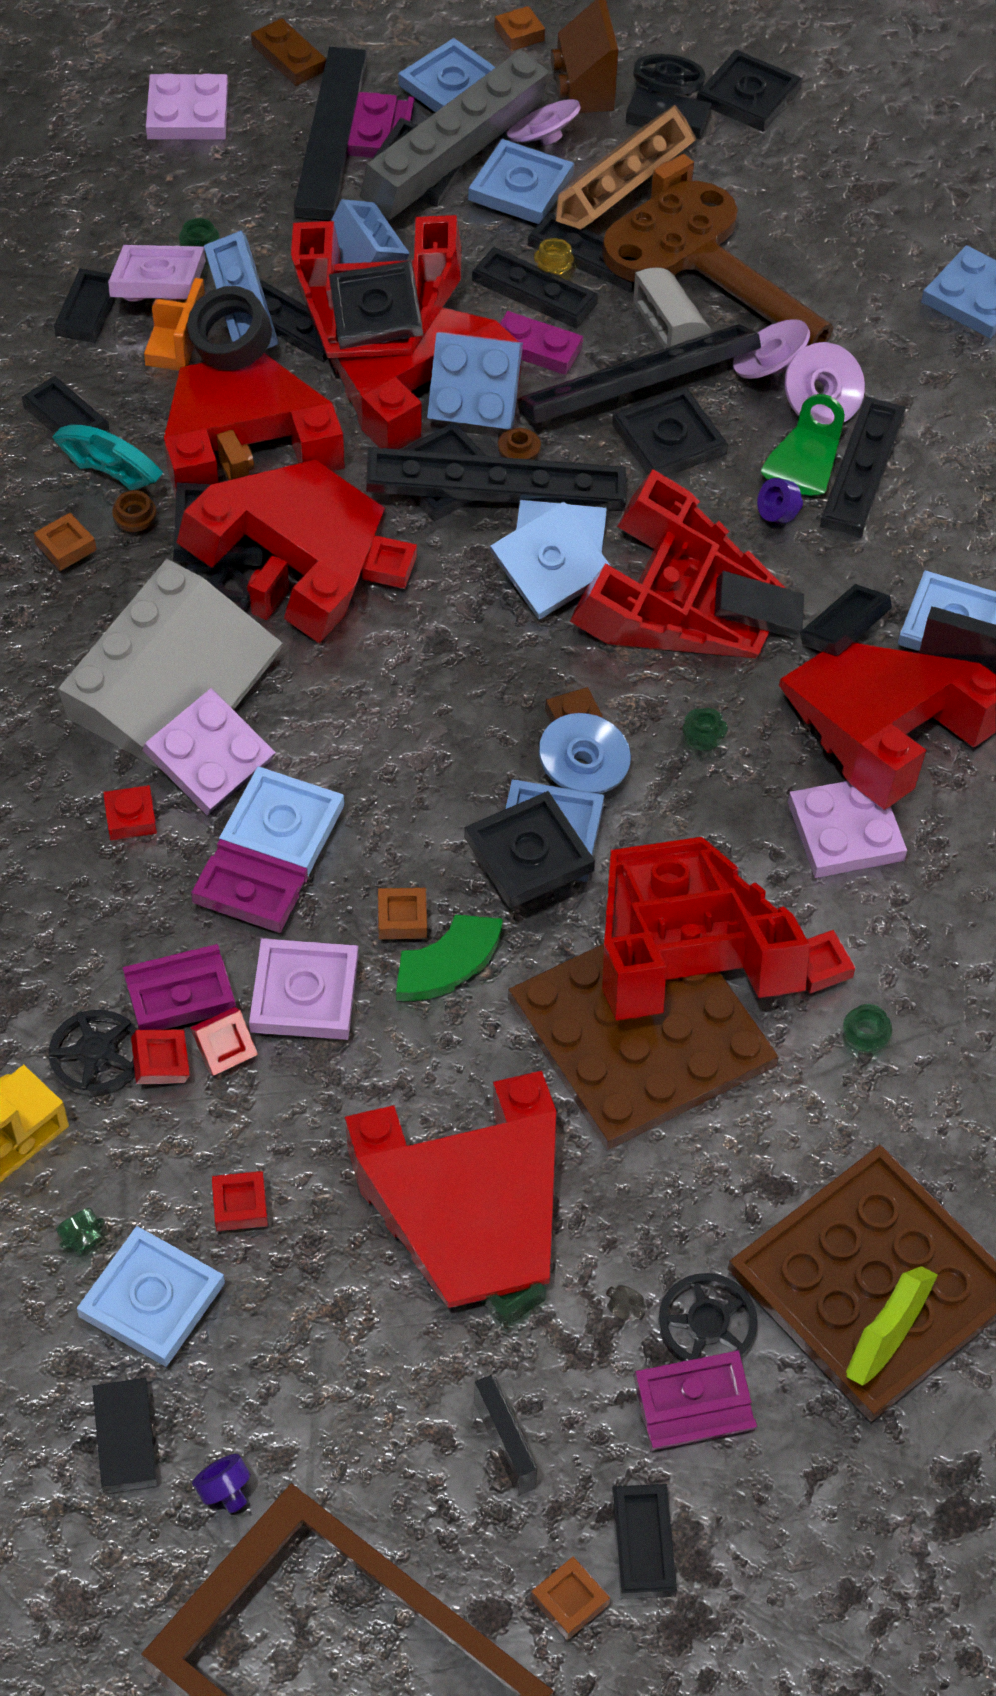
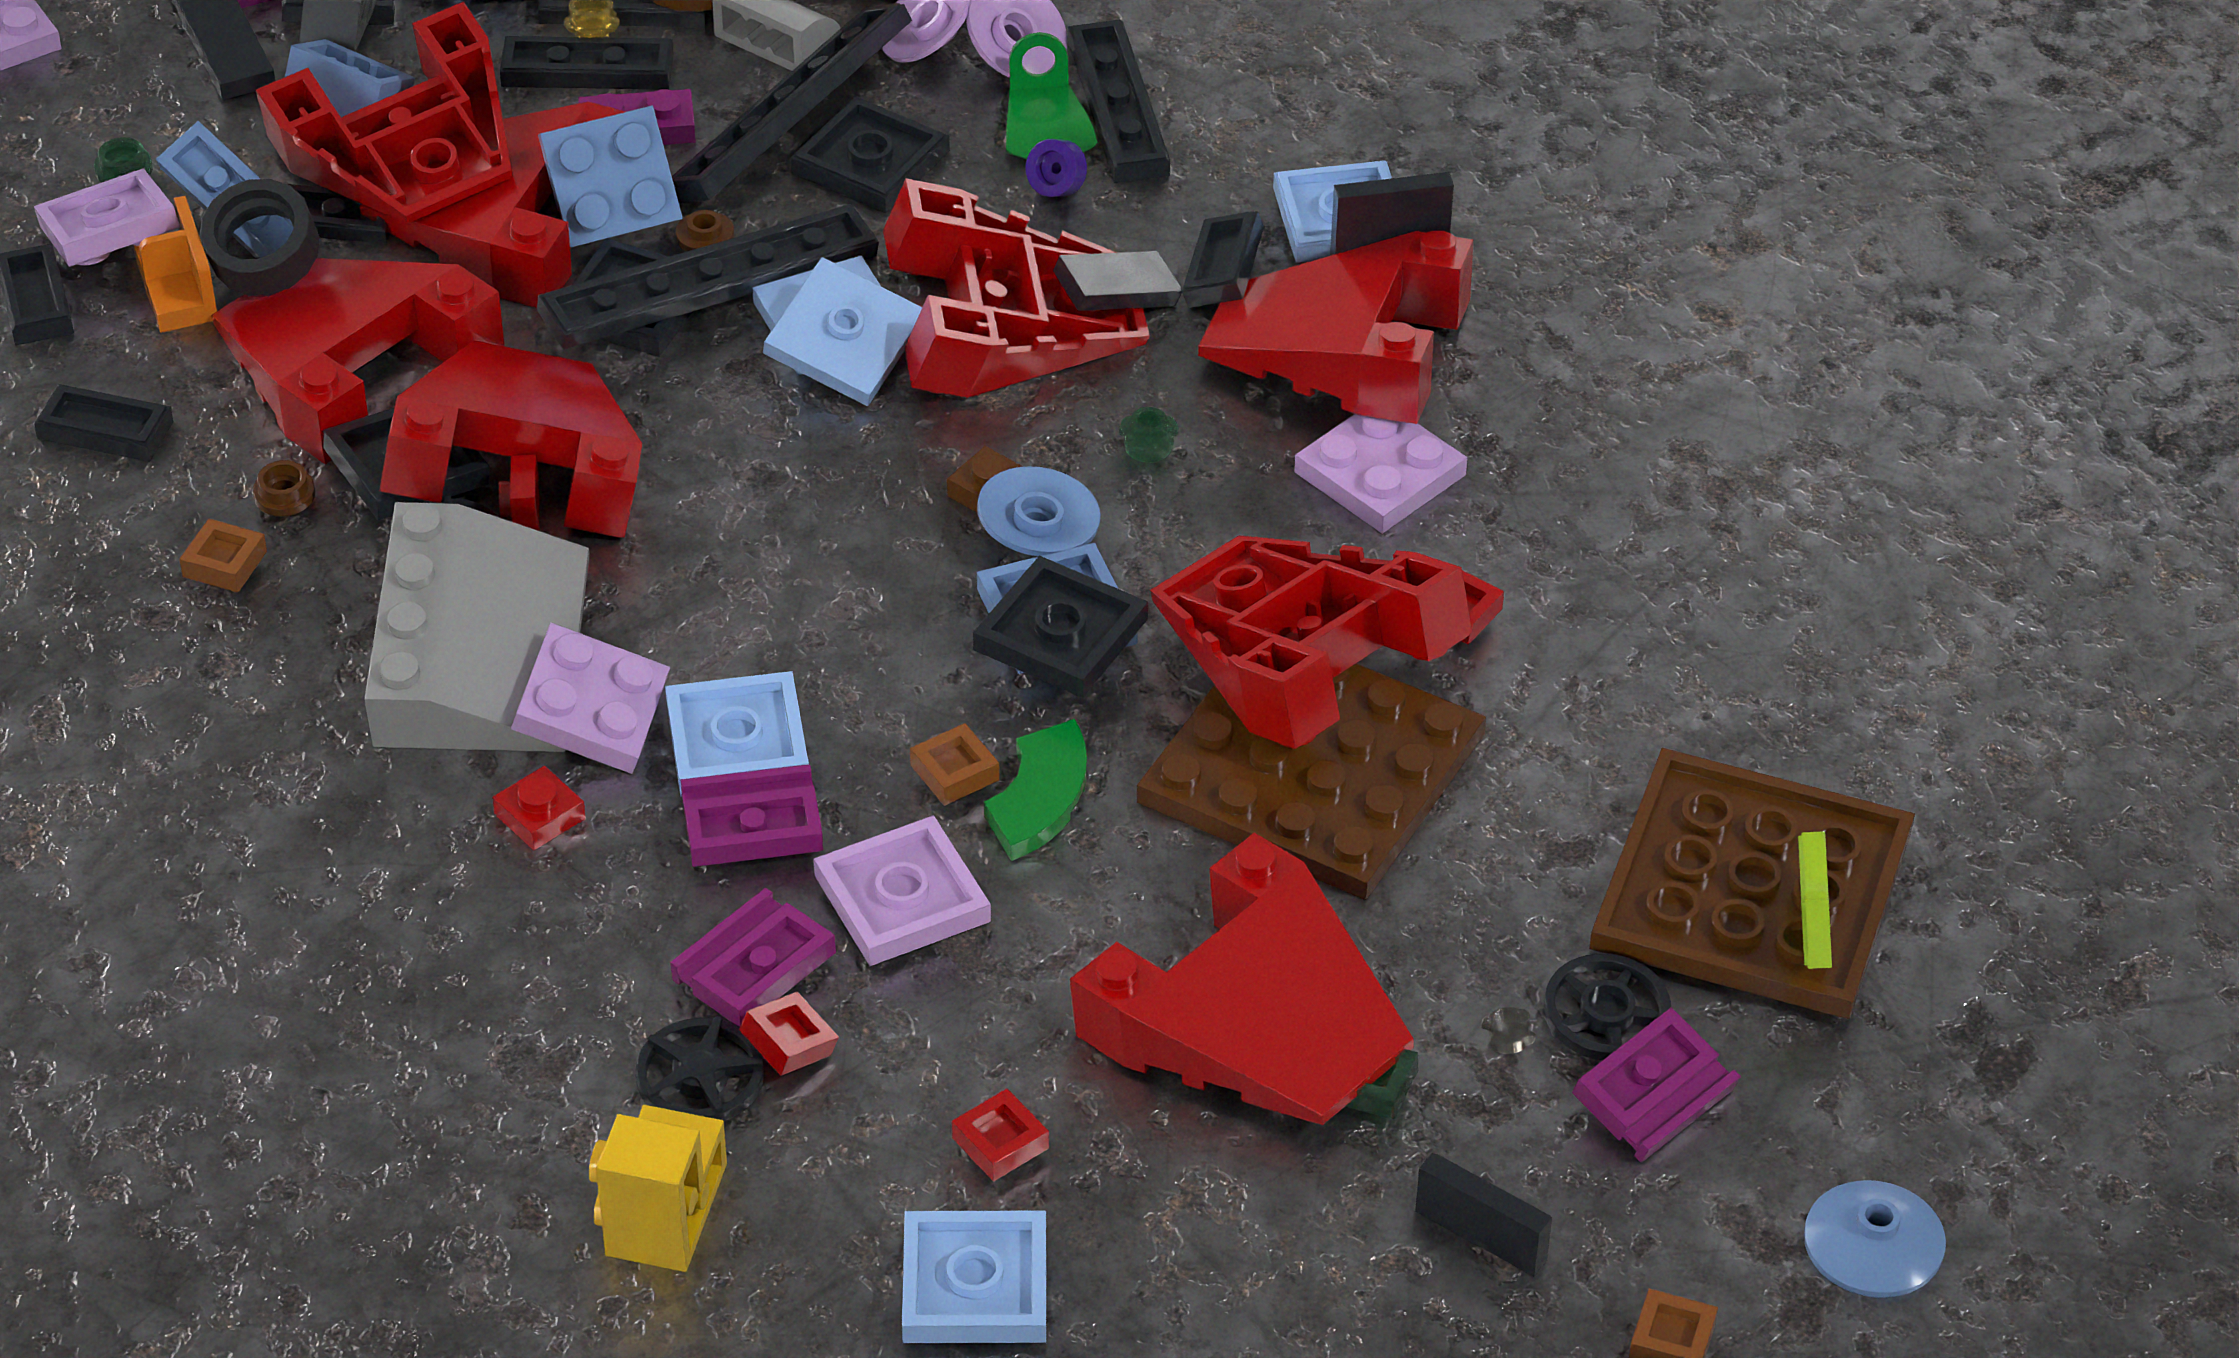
camera: 30 degrees left, 10 degrees down
teal tile [52,425,164,491] -> none
clear green plate [55,1208,105,1254] -> none
plate [190,1007,258,1076] -> none
dark orange plate [217,430,255,480] -> none
black tile [329,260,424,349] -> none
red plate [362,535,417,589] -> none
black tile [612,1484,677,1600] -> none
clear green plate [842,1004,892,1052] -> none
none -> medium blue dish [1804,1180,1946,1298]

